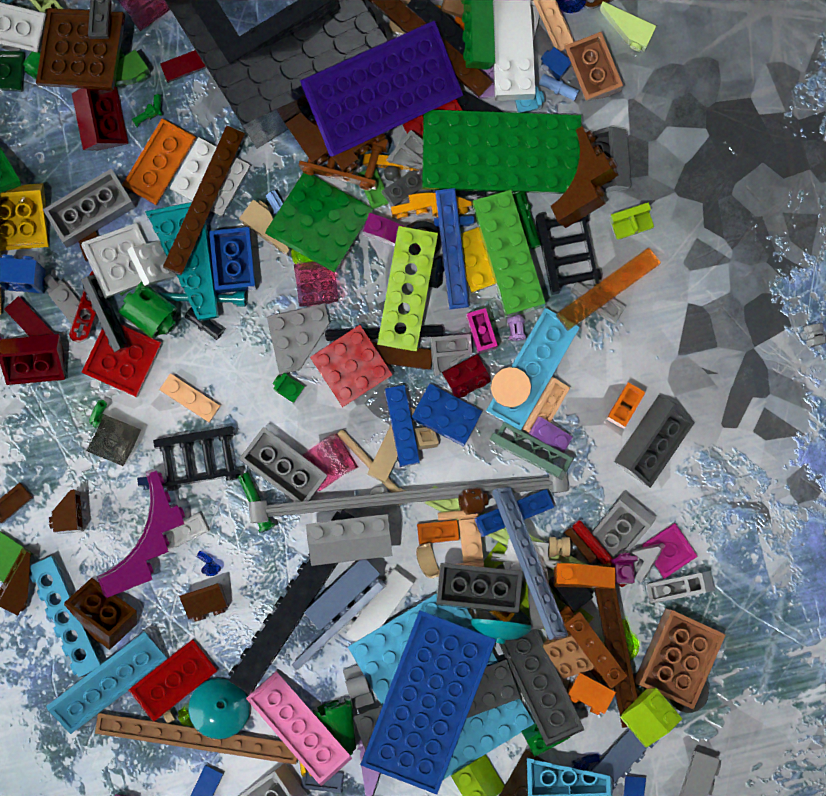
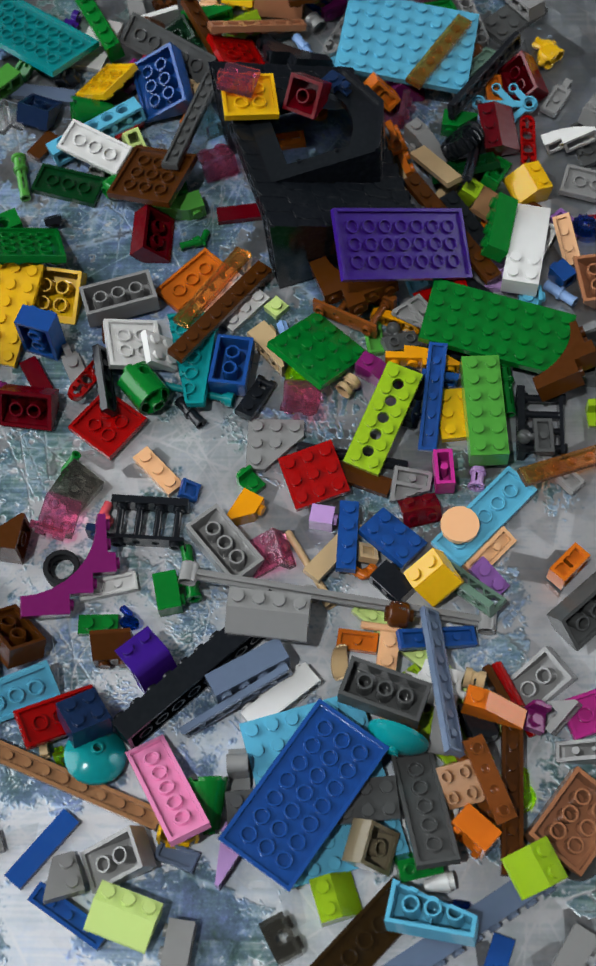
camera: 20 degrees right, 20 degrees down
none -> clear pink bracket [29,492,83,541]
none -> black tyre [43,550,81,587]
none -> dark blue brick [56,687,113,749]
none -> green plate [78,614,120,636]
none -> coral arm [98,501,114,527]
none -> dark purple piece [115,626,177,694]
none -> green brick [152,569,186,617]
none -> clear orange tile [173,247,252,329]
none -> blue tile [177,478,201,503]
none -> light orange slope [227,488,266,526]
none -> black plate [235,375,276,421]
none -> yellowish green plate [264,295,289,321]
none -> lavender brick [309,503,338,532]
none -> tan wheel [335,373,361,399]
none -> dark tan slope [342,817,400,877]
none -> orange arm [350,563,378,580]
none -> black brick [370,559,415,602]
none -> yellow slope [403,548,464,607]
none -> white cone [423,870,457,893]
none -> dark grey plate [517,418,555,455]

